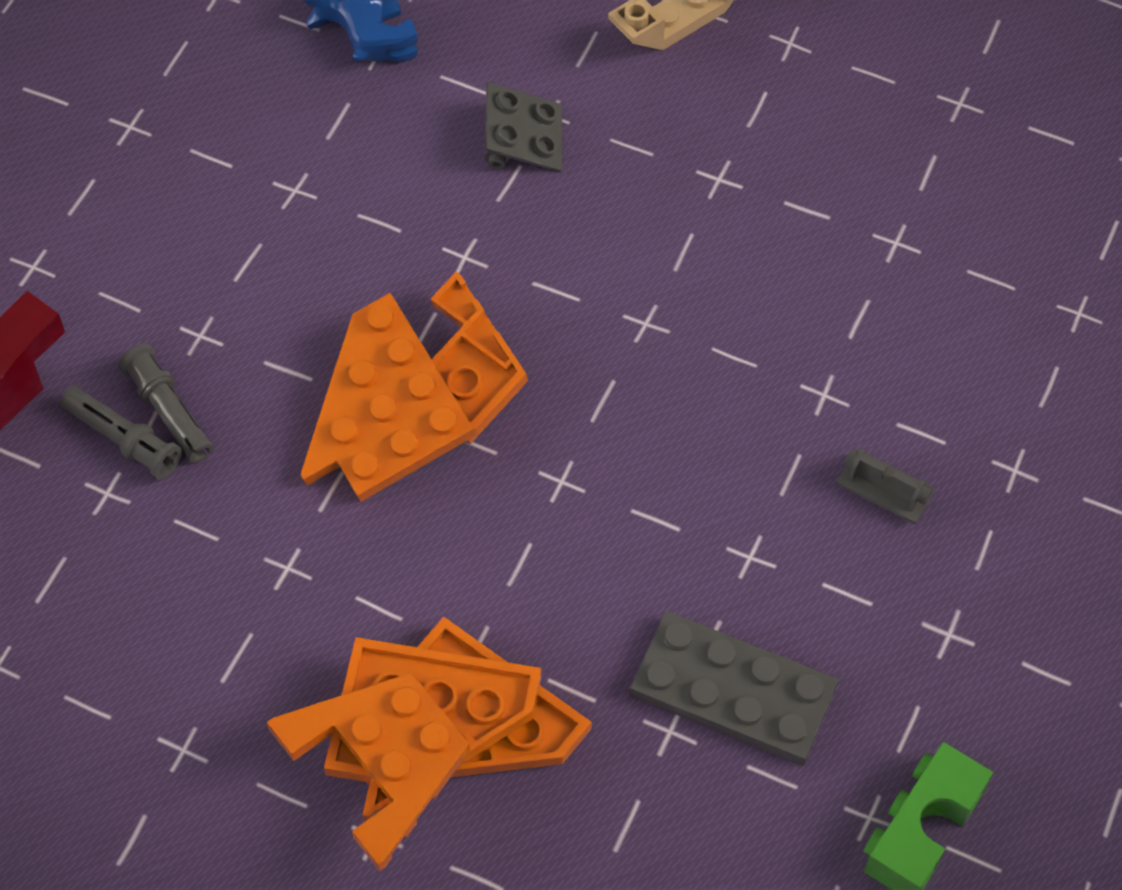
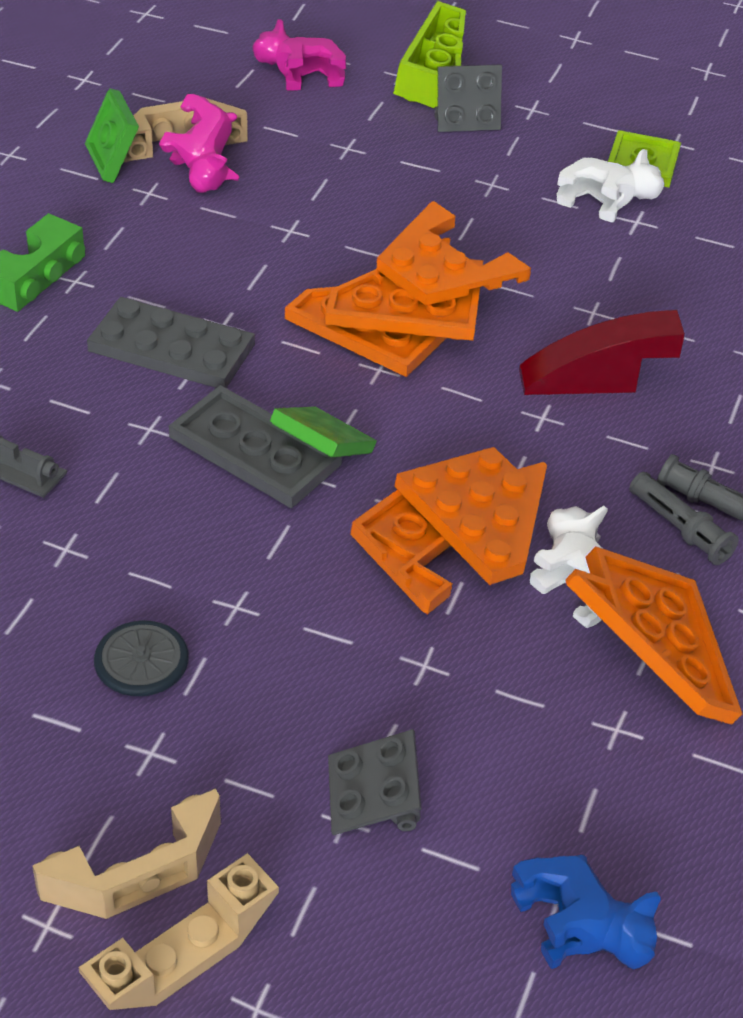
camera: 175 degrees right, 15 degrees down
none -> tan slope [32,789,221,919]
none -> dark grey wheel [94,620,189,696]
none -> dark grey plate [169,385,342,509]
none -> bright green tile [270,406,377,457]
none -> dark red slope [519,310,685,395]
none -> white animal [530,505,608,628]
none -> orange wing [565,546,743,725]

